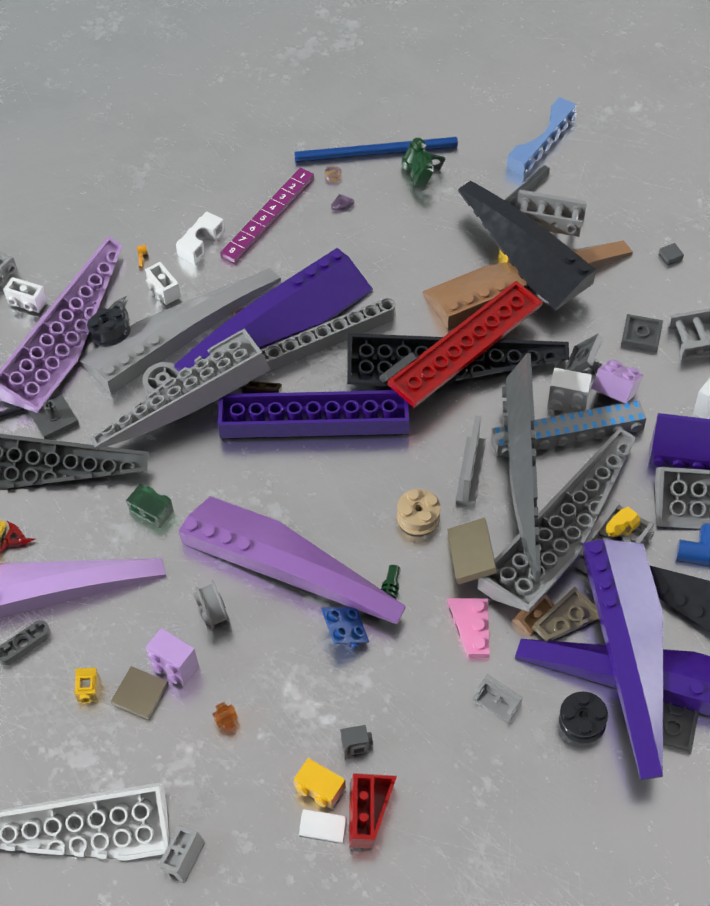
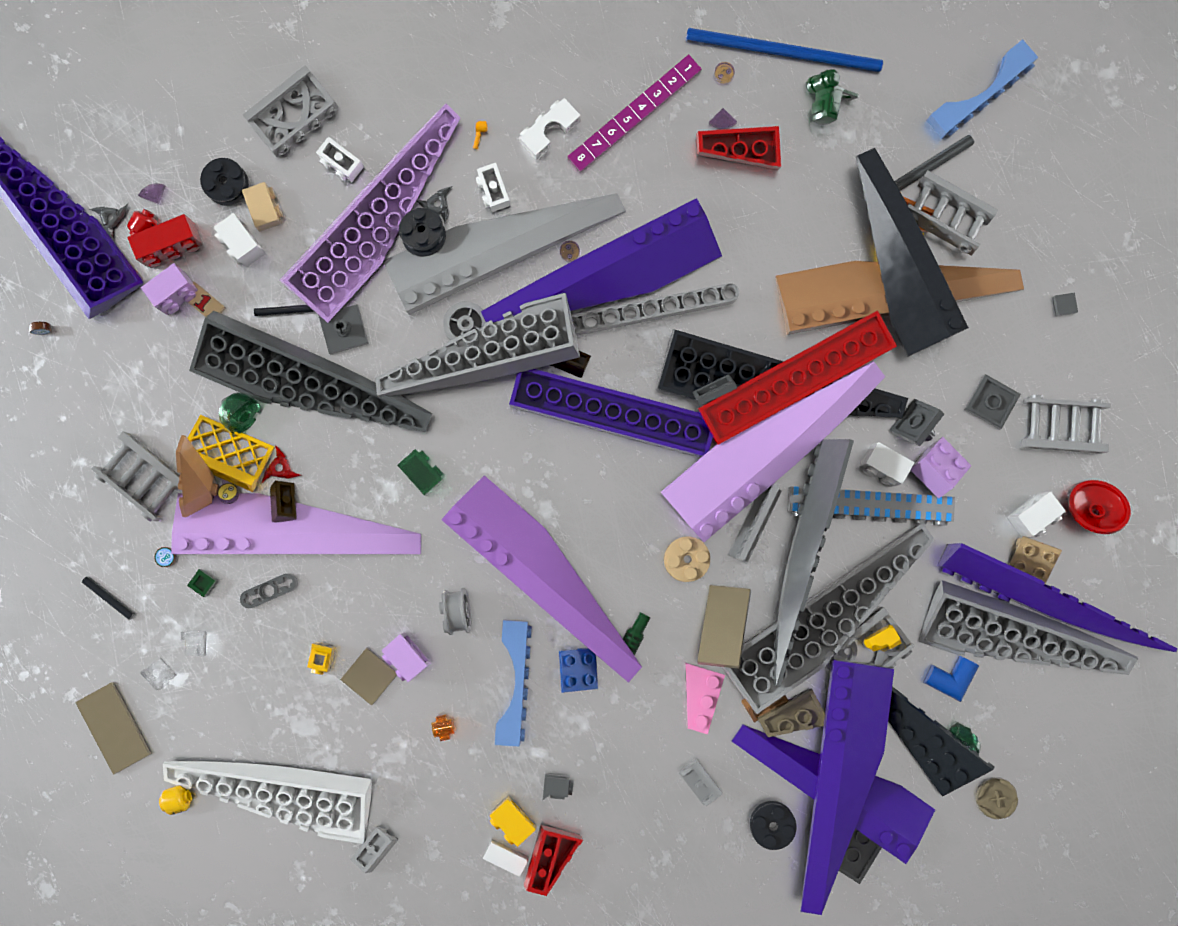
camera: 15 degrees right, 30 degrees up
none -> dark brown slope [270,480,297,523]
none -> medium blue arch [495,620,532,747]
none -> lavender wedge [661,361,885,542]
none -> red wedge [696,126,781,170]

